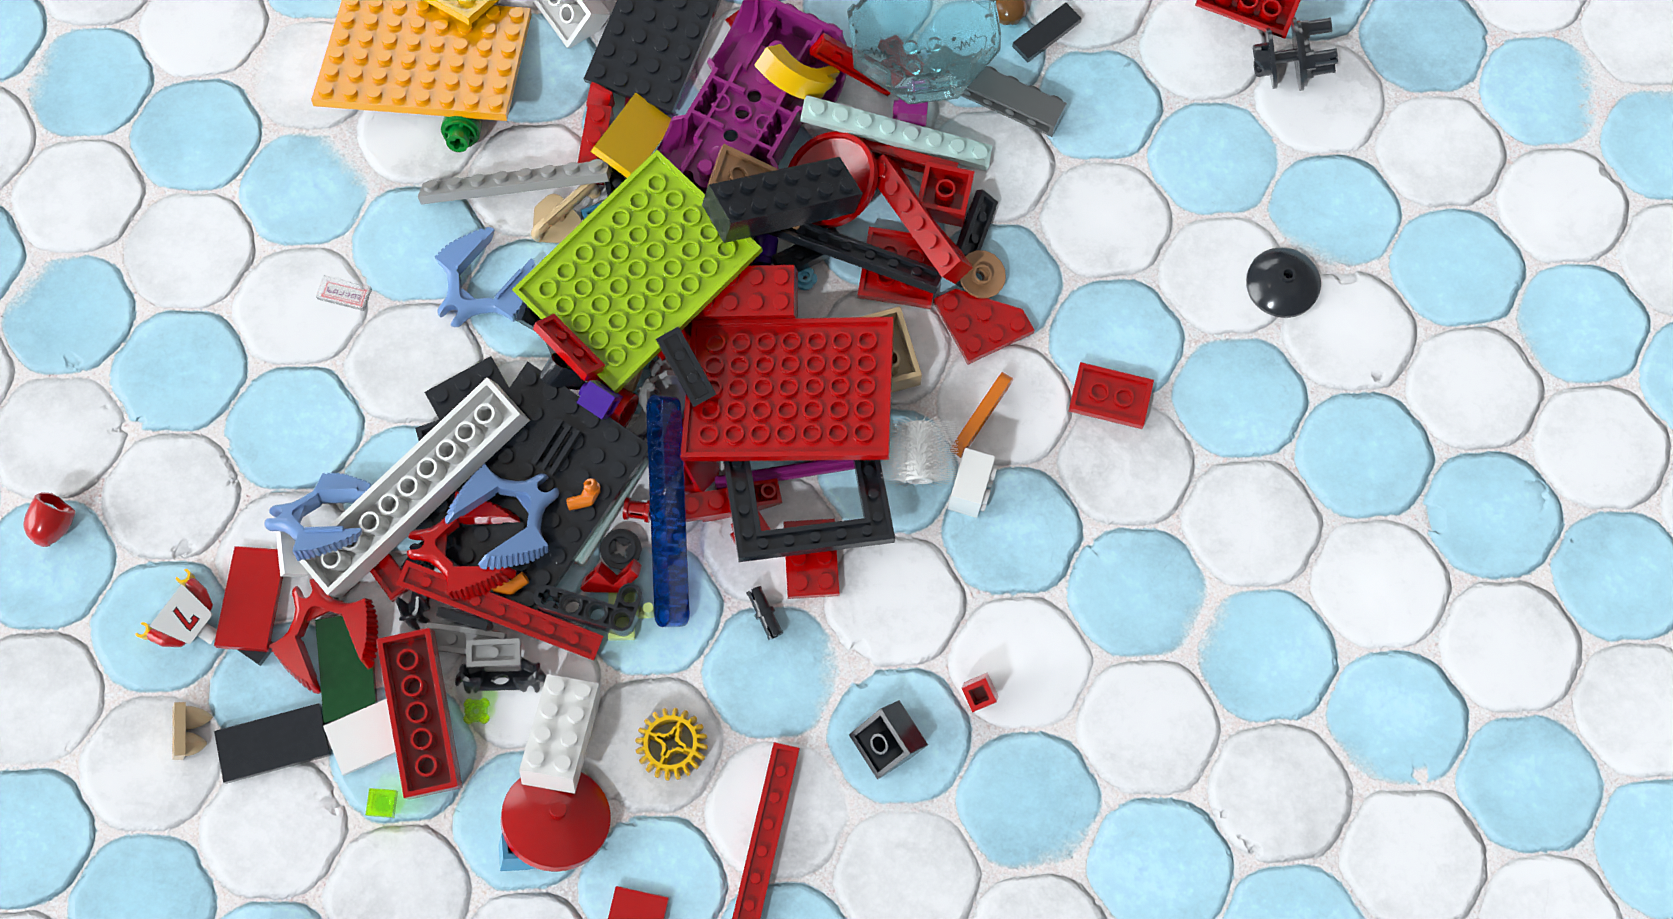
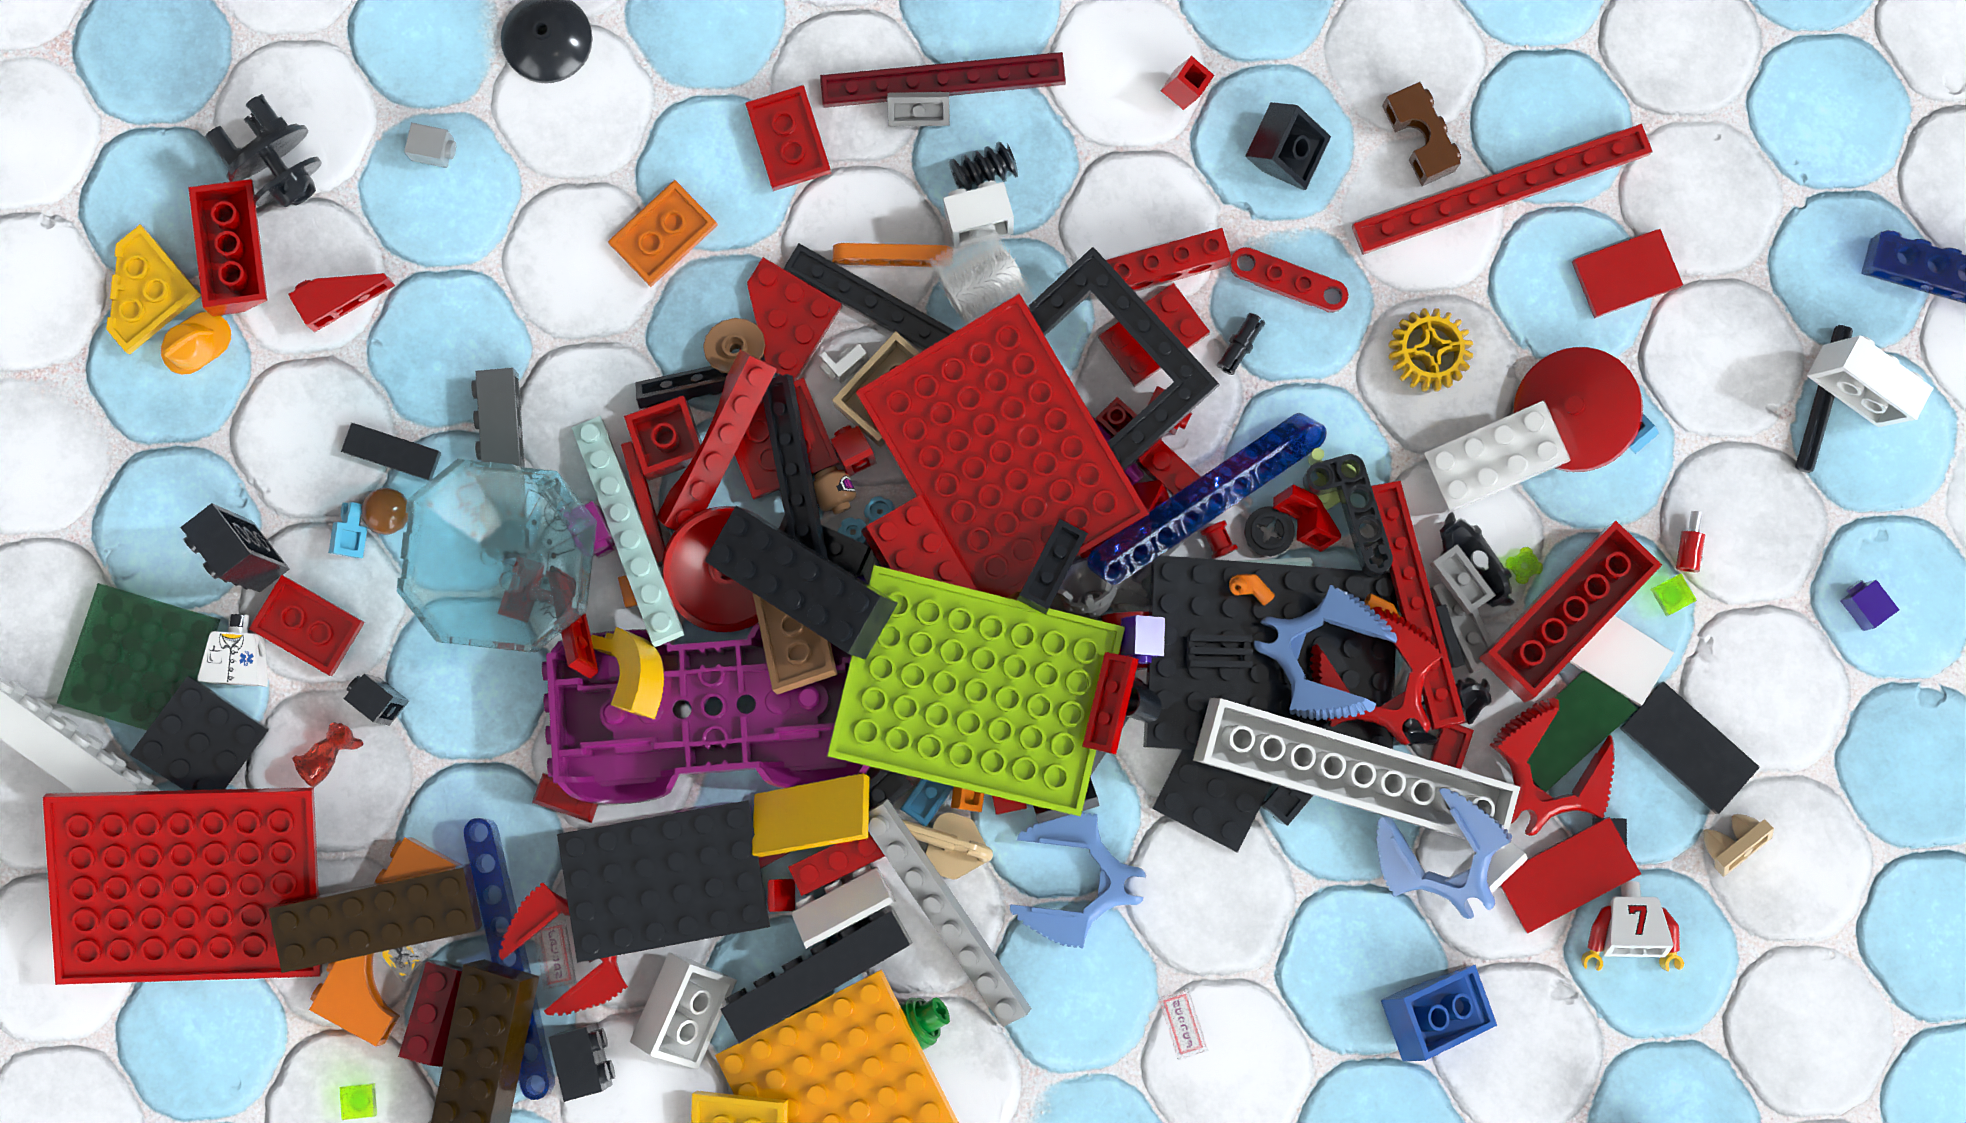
camera: 120 degrees left, 10 degrees up
none -> red slope [288,273,395,332]
none -> light grey brick [404,123,456,168]
none -> orange tile [608,180,718,287]
none -> black brick [720,907,913,1044]
none -> black tile [783,243,956,350]
none -> white slope [791,865,896,949]
none -> medium nougat head [813,466,857,515]
none -> white bracket [819,344,869,384]
none -> dark red tile [820,52,1066,108]
none -> red slope [830,425,877,477]
none -> medium azure plate [864,496,895,523]
none -> light grey plate [887,92,950,126]
none -> black piece [949,142,1018,191]
none -> red brick [1106,228,1231,292]
none -> red plate [1229,247,1349,313]
none -> blue slope [1381,965,1497,1062]
none -> reddish brown arch [1382,82,1461,186]
none -> red piece [1676,511,1706,573]

